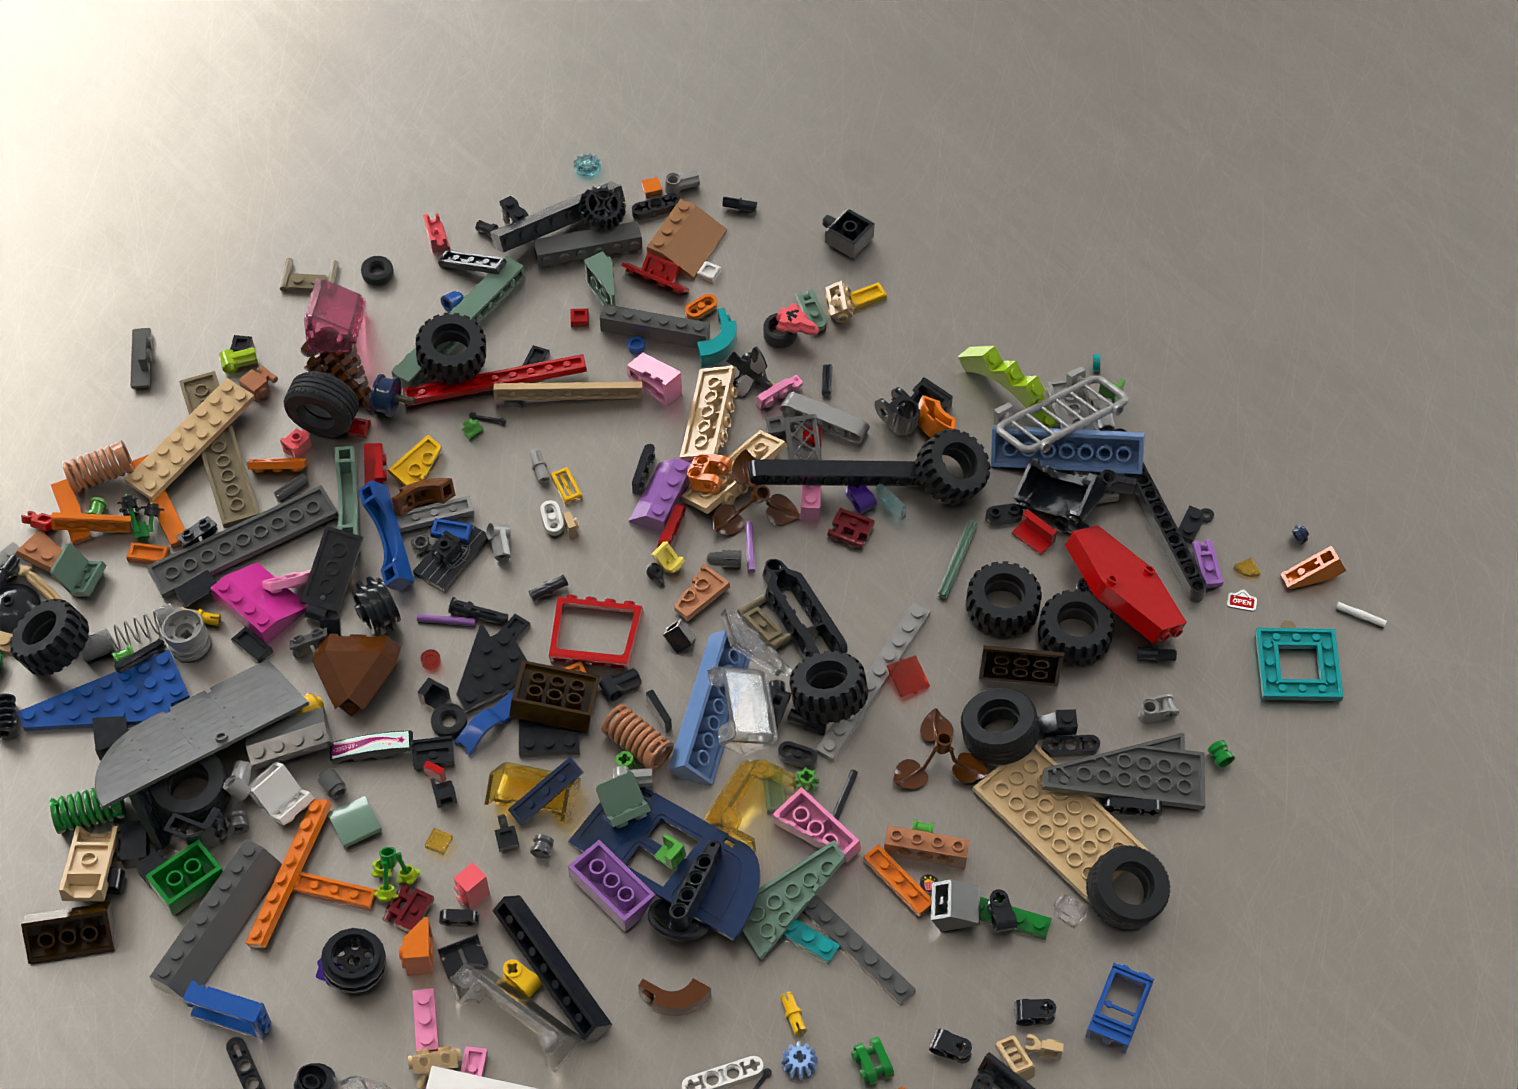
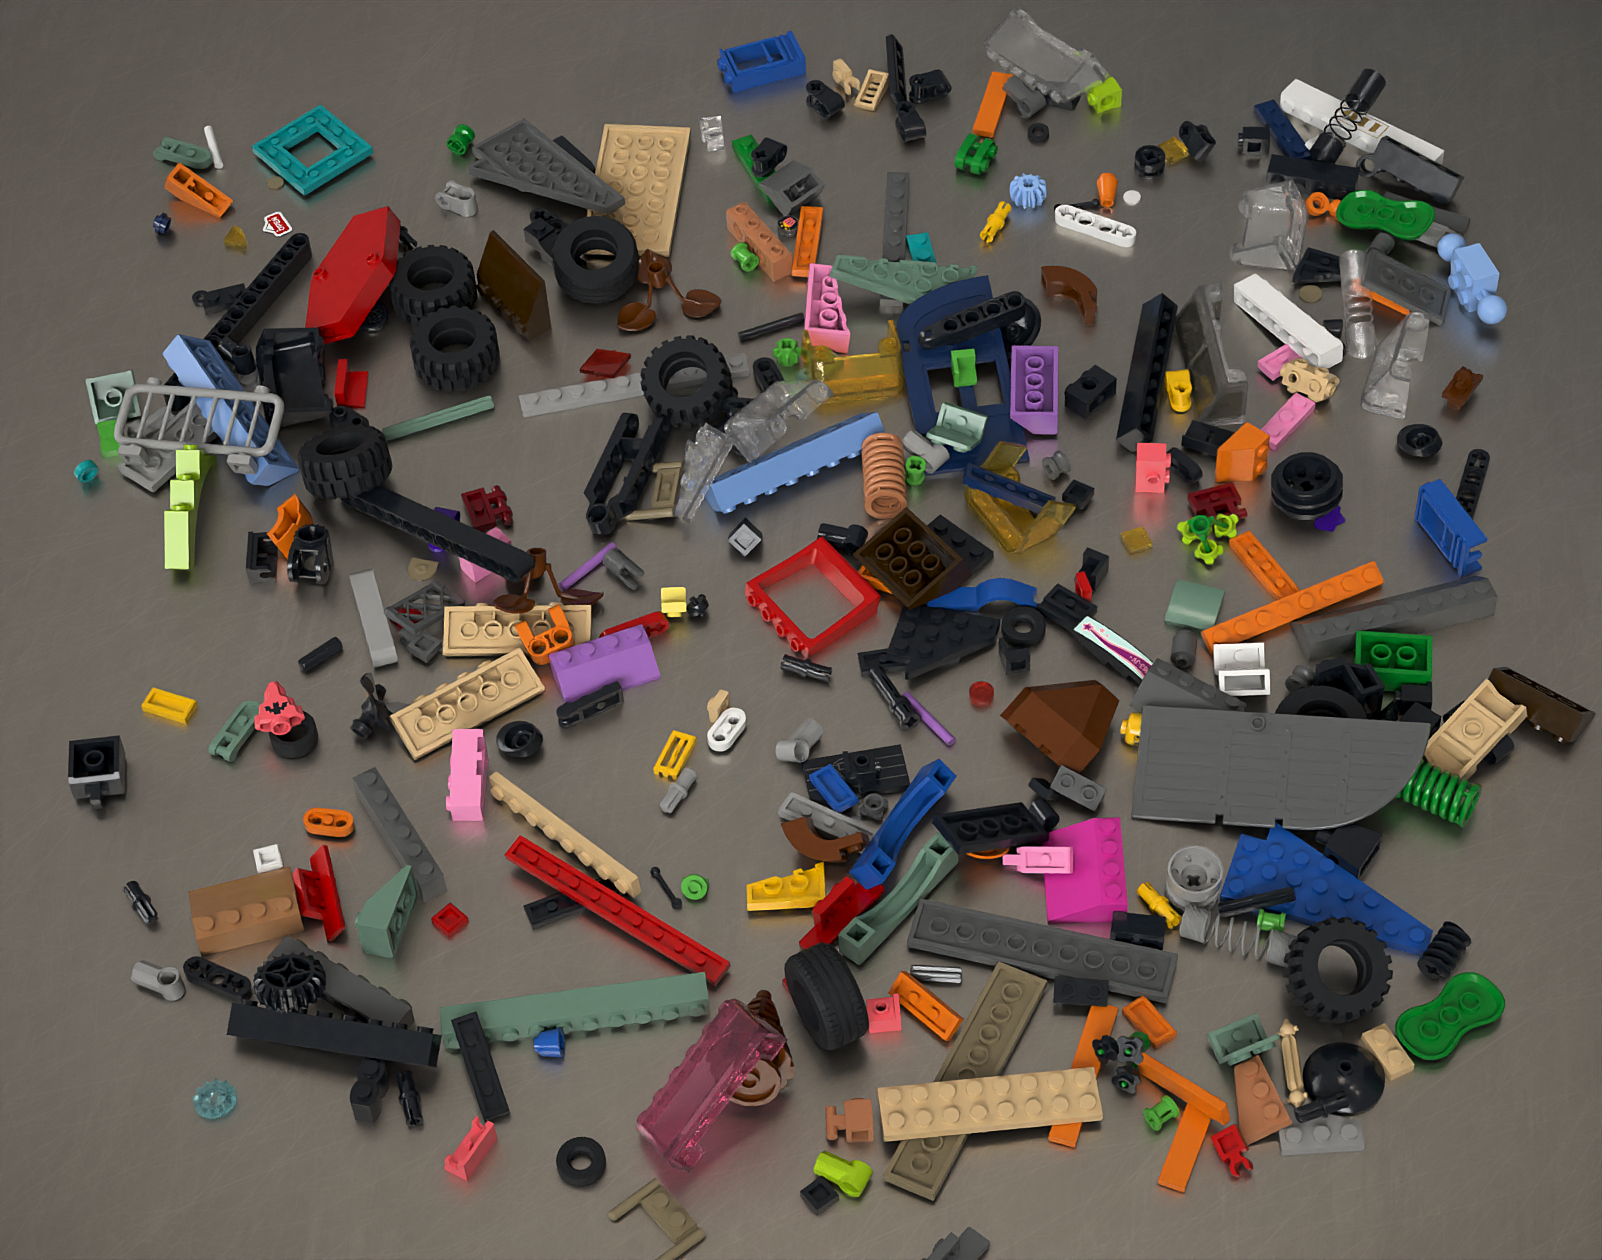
camera: 130 degrees left, 5 degrees down
nougat piece [62,440,134,494] -> none
light grey piece [223,760,252,802] -> none
black tile [231,626,273,664] -> none
black wheel [352,576,401,635] -> none
dark blue wheel [370,374,415,417] -> none
black tyre [415,312,486,384] -> none
blue tile [627,336,645,355] -> none
orange tile [641,177,663,197] -> none
black tile [646,690,672,733] -> none
nougat wing [674,563,730,621] -> none
teal arch [697,308,737,367] -> none
bright pink hinge [756,374,803,410] -> none
tan brick [825,281,855,323] -> none
clear light blue plate [876,483,906,520] -> none
black tyre [1086,845,1171,930] -> none
medium lavender plate [1192,540,1223,588] -> none
none -> sand green slope [85,370,141,425]
none -> sand green plate [153,137,212,169]
none -> black hat [496,721,543,757]
none -> black brick [1064,364,1117,420]

